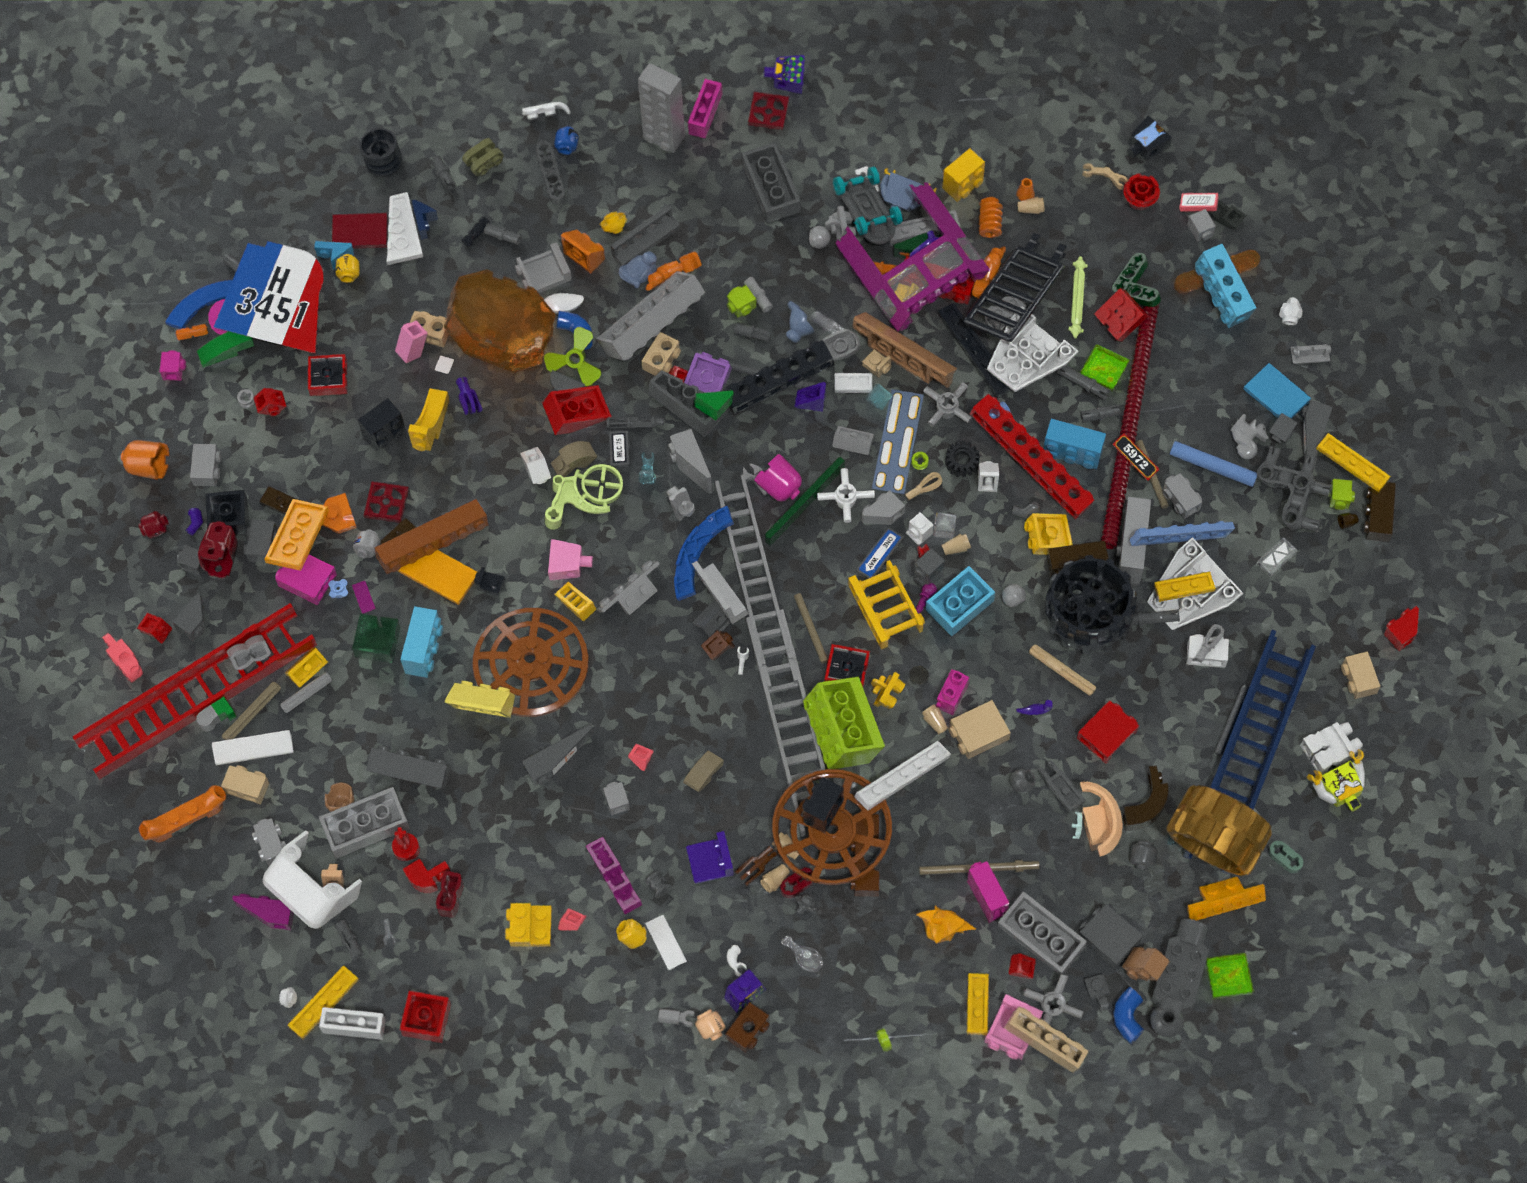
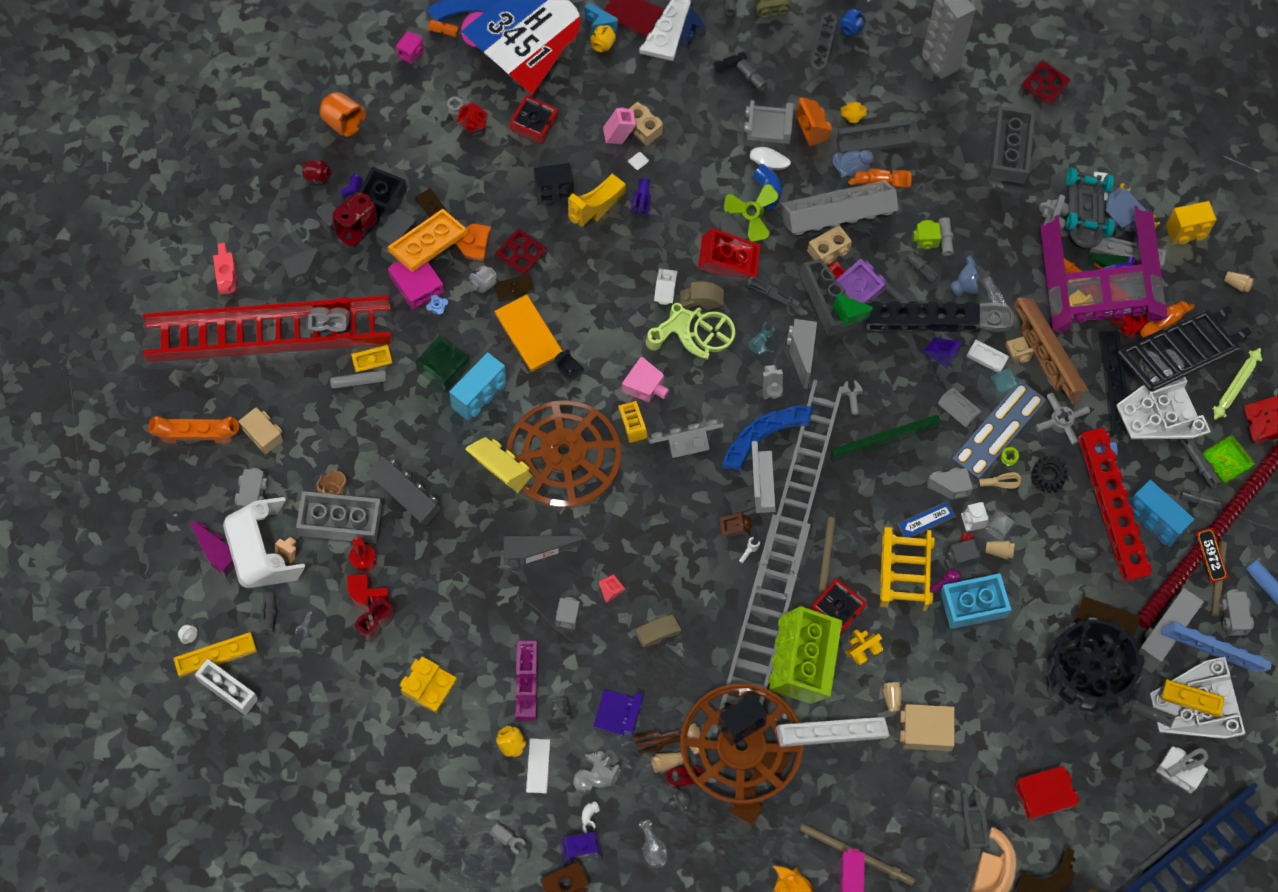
camera: 25 degrees right, 0 degrees up
red bracket [137,613,172,643] -> none
light grey brick [190,444,222,486] -> none
green slope [197,331,254,368] -> none
leg [197,696,237,732] -> none
white slope [212,730,294,766] -> none
dark tan axle [222,682,281,740] -> none
magenta sticker [352,580,376,614] -> none
dark orange brick [375,499,488,574] -> none
red brick [400,991,451,1043] -> none
clear orange windscreen [444,269,556,373] -> none
coral slope [558,908,586,931] -> none
tile [609,431,630,468] -> none
dark pink brick [688,79,722,139] -> none
light nougat head [695,1009,725,1041] -> none
dark pink cylinder [754,454,802,502] -> none
dark purple torso [764,55,805,94] -> none
light grey piece [809,226,830,249] -> none
white bar [817,468,875,523] -> none
dark pink hips [936,669,969,715] -> none
white slope [978,461,999,492] -> none
orange piece [979,197,1003,238] -> none
light grey piece [1002,584,1026,608] -> none
orange cone [1016,178,1035,201] -> none
dark purple bar [1016,700,1053,715] -> none
yellow plate [1024,513,1073,555] -> none
tan axle [1029,645,1096,695] -> none
light aqua piece [1072,812,1082,839] -> none
none -> light grey animal [573,751,622,792]

